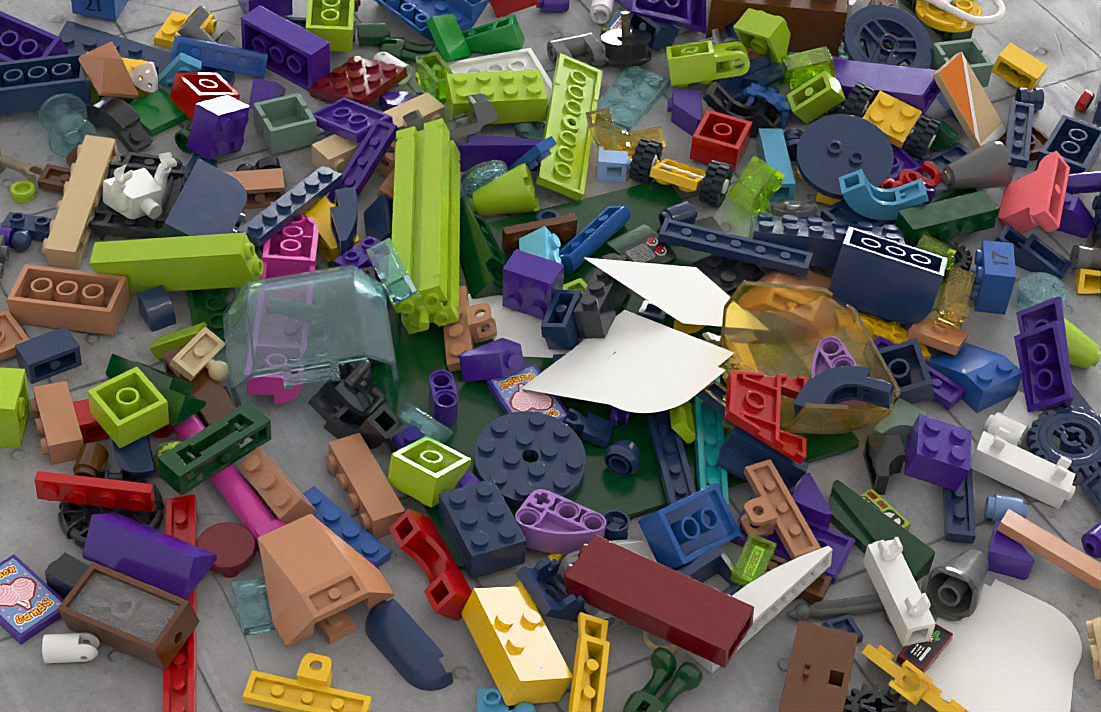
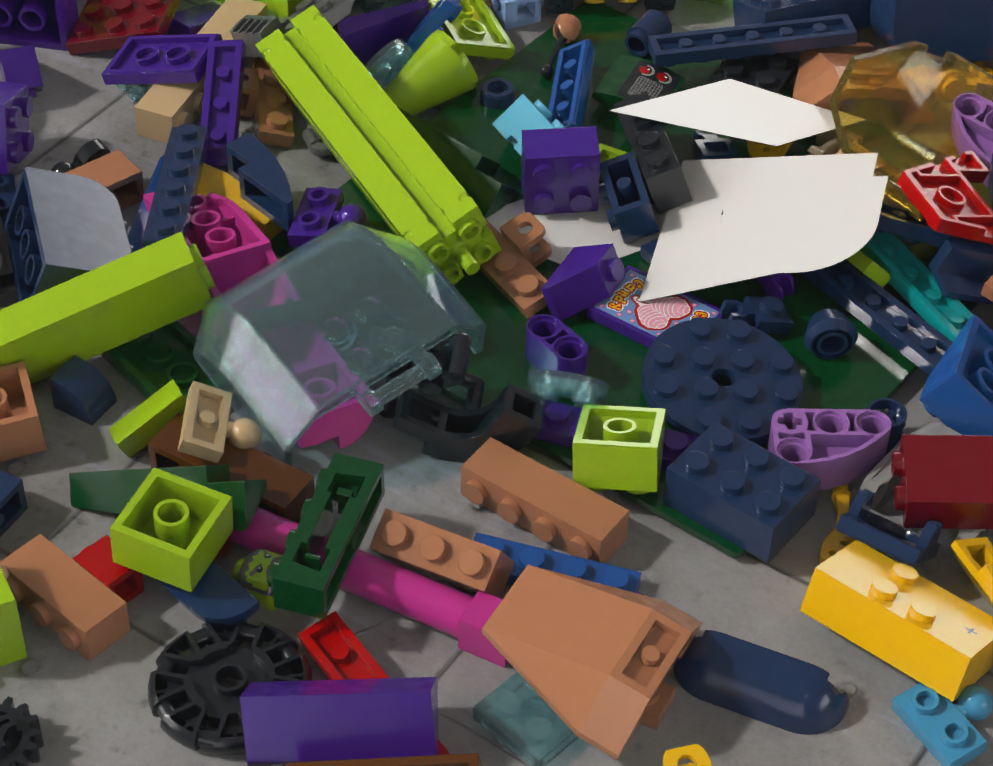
camera: 25 degrees left, 0 degrees up
red plate [34,471,155,512] -> none
reddish brown brick [73,442,109,478] -> none
dark red tile [197,522,256,578] -> none
sand green piece [253,93,317,155] -> none
dark blue panel [363,193,393,246] -> none
clear light blue brick [366,238,418,305] -> none
red arch [389,509,472,621] -> none
reddish brown plate [502,214,578,253] -> none
none -> nougat hinge [540,13,582,78]

